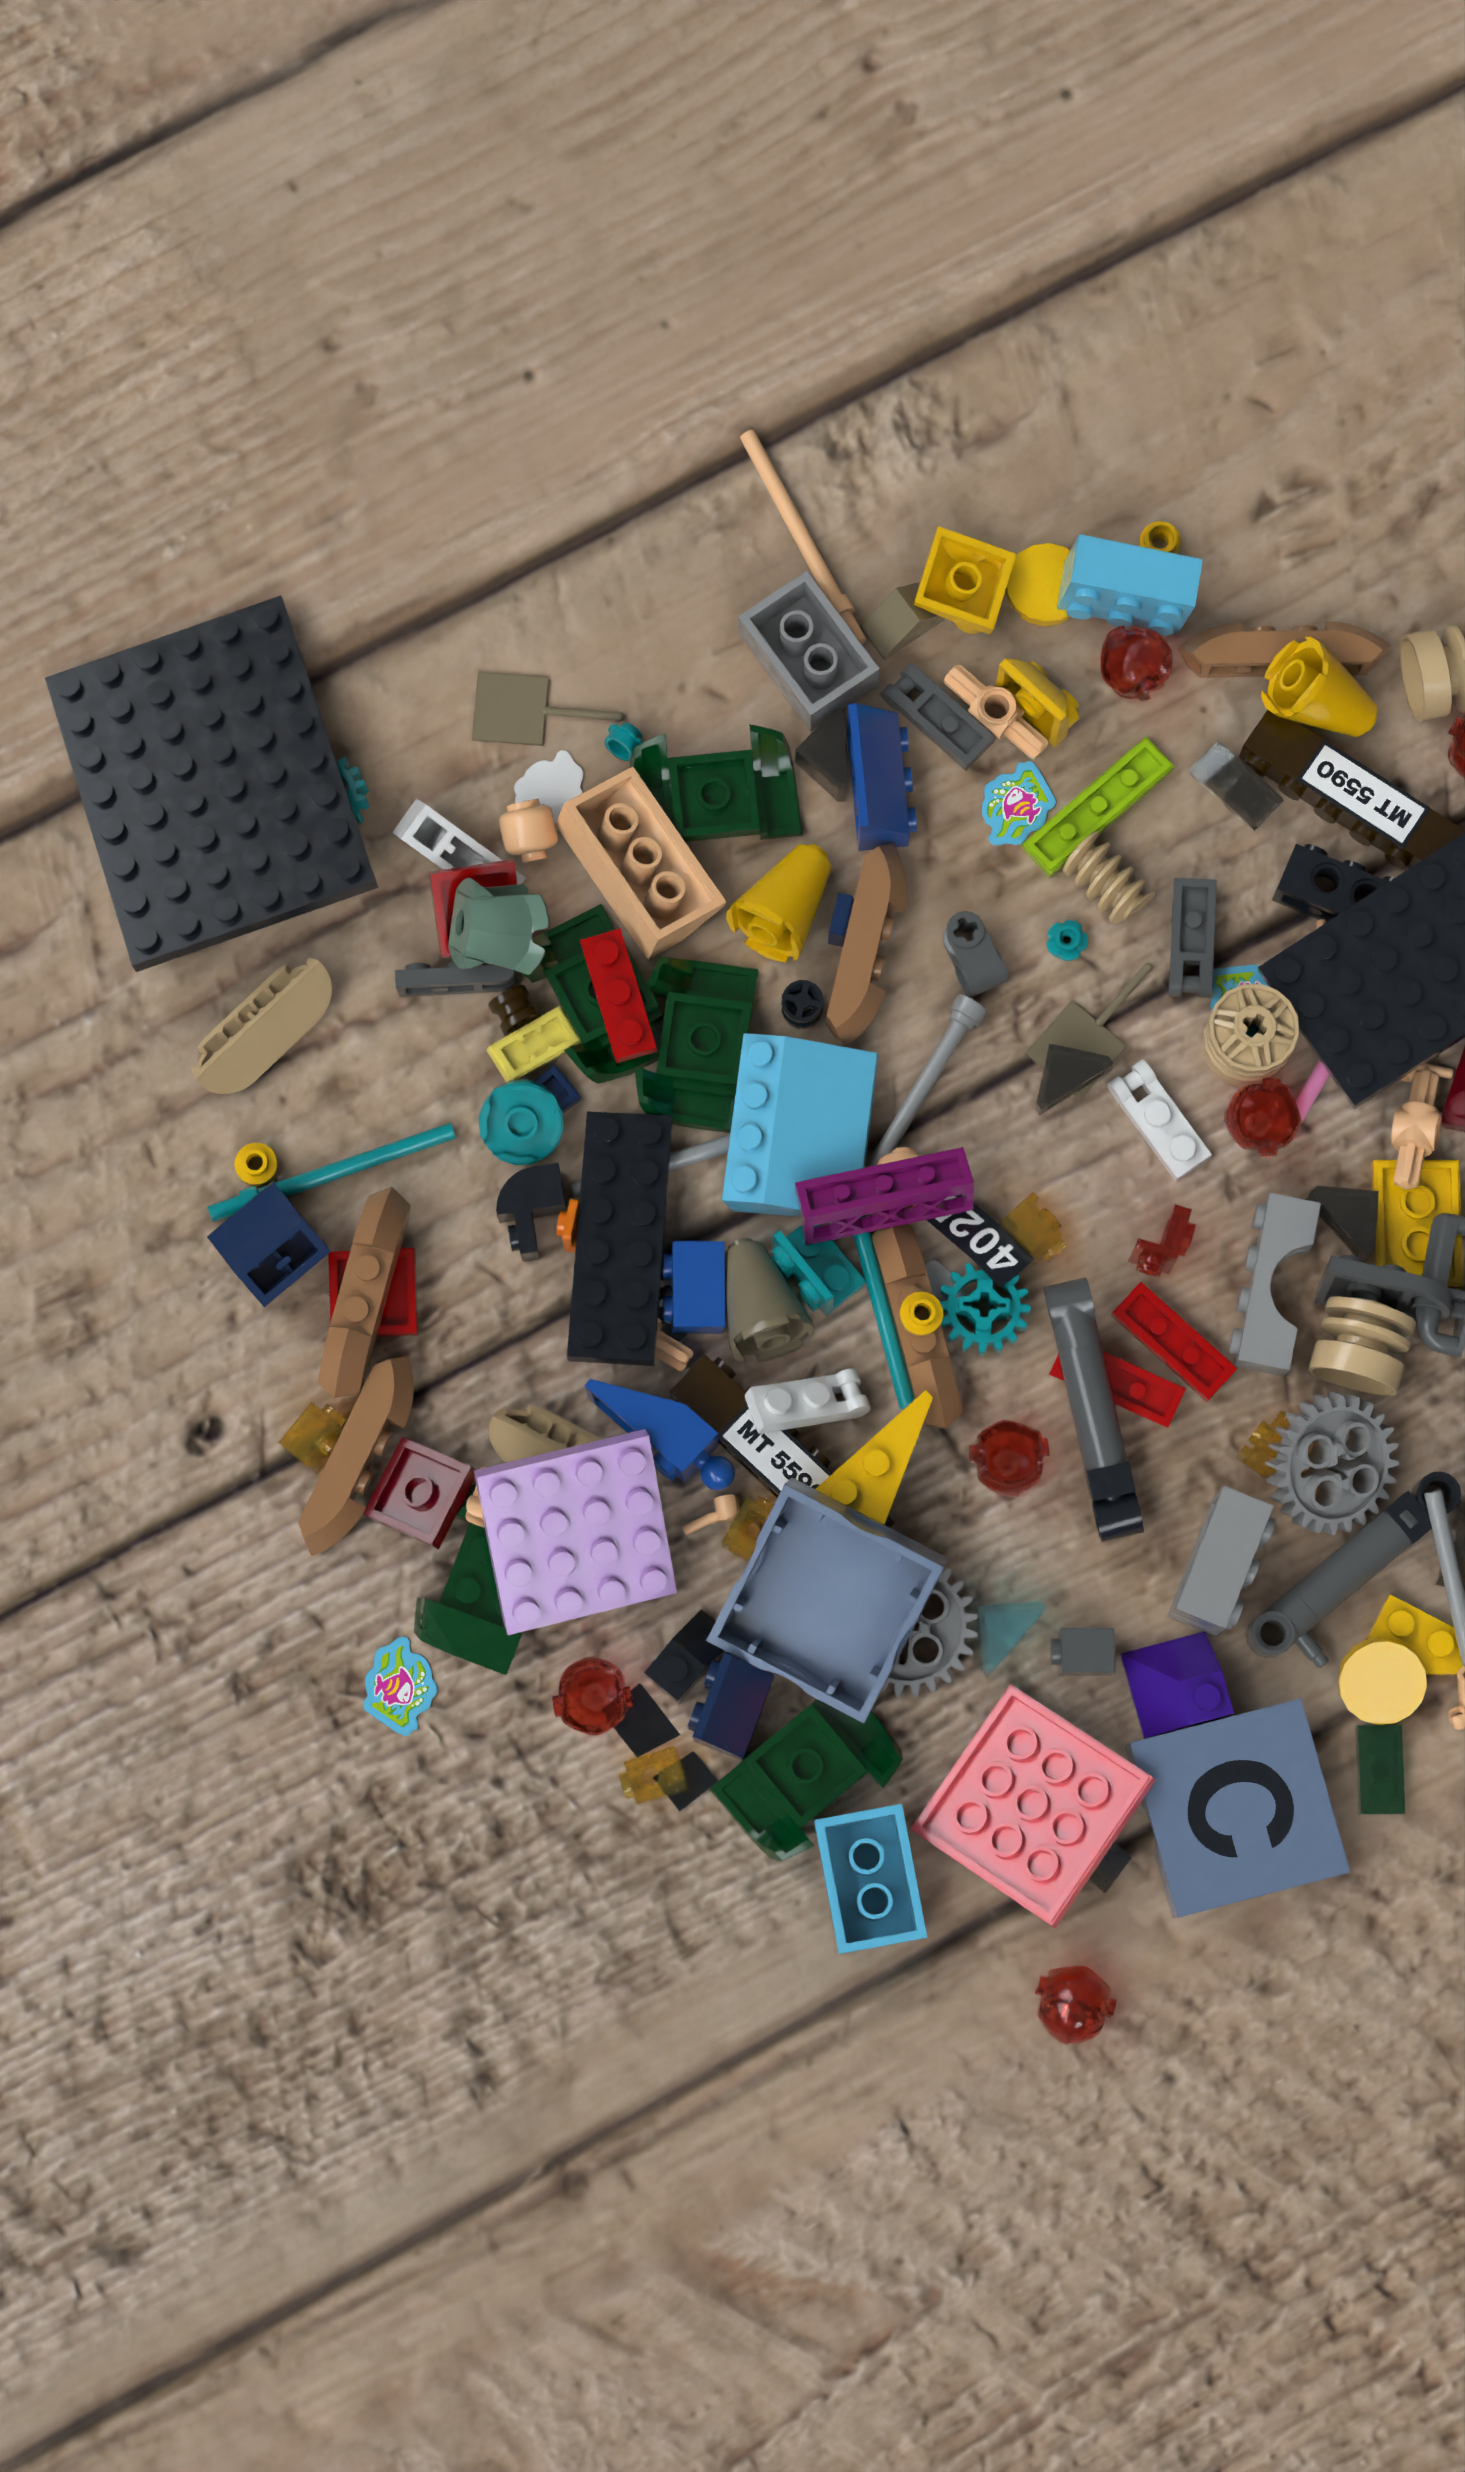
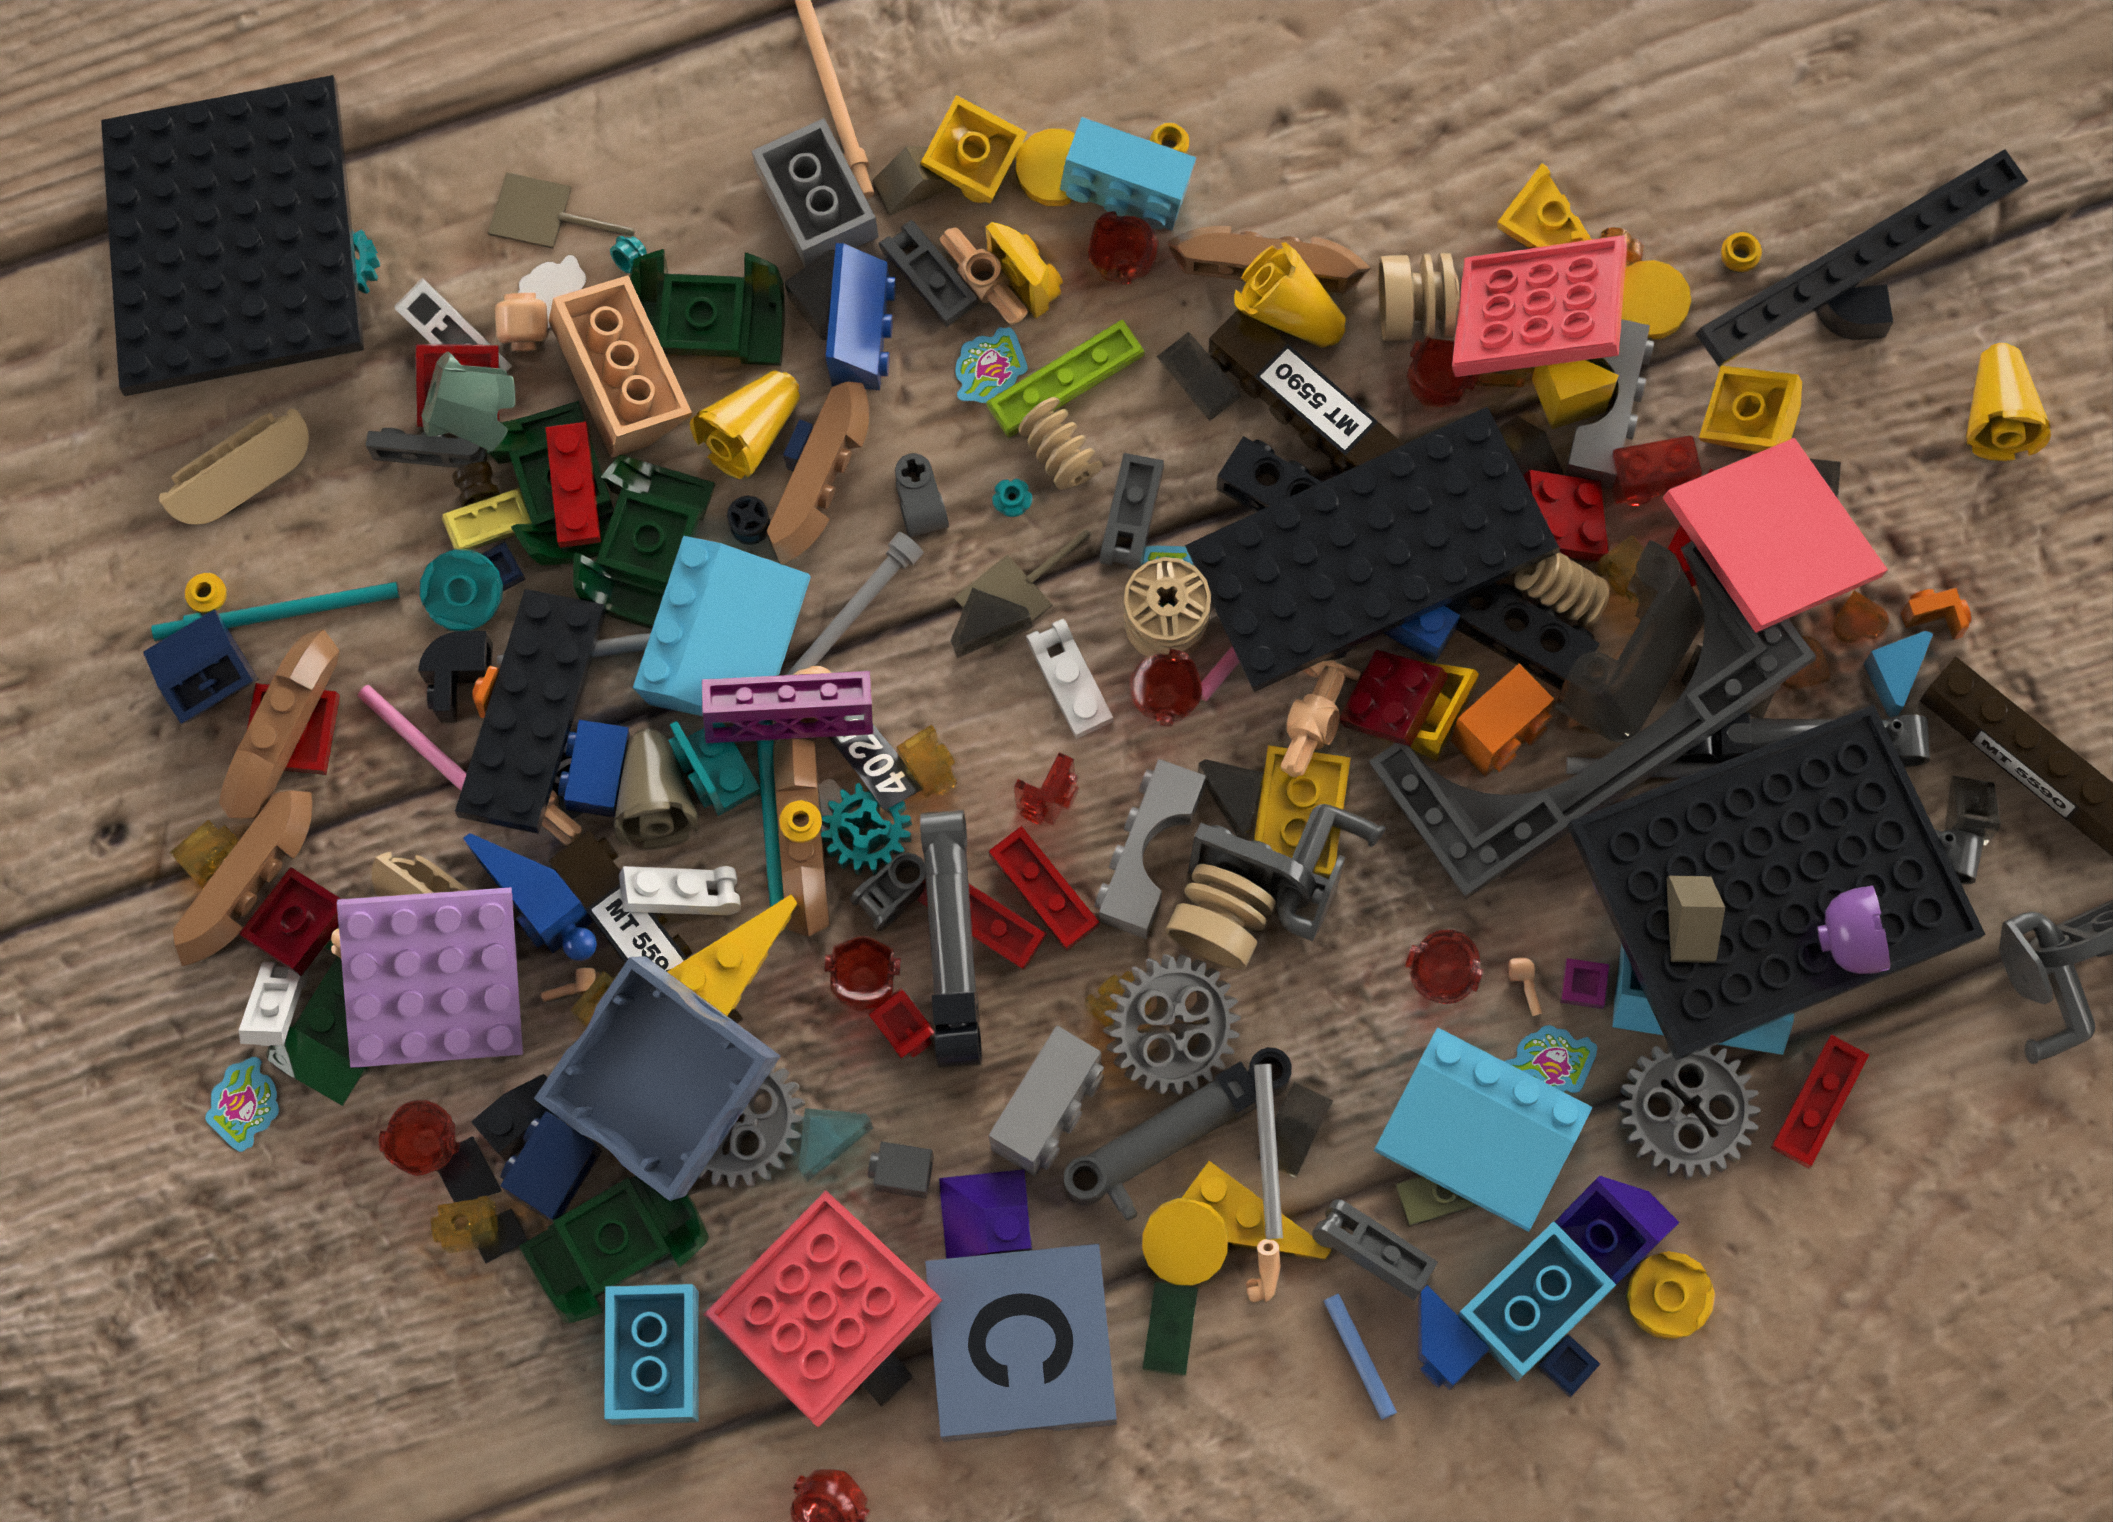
camera: 10 degrees right, 5 degrees down
none -> white plate [239,962,308,1046]
none -> bright pink bar [358,685,467,790]
none -> dark grey piece [850,852,926,931]
none -> red bracket [868,987,935,1058]

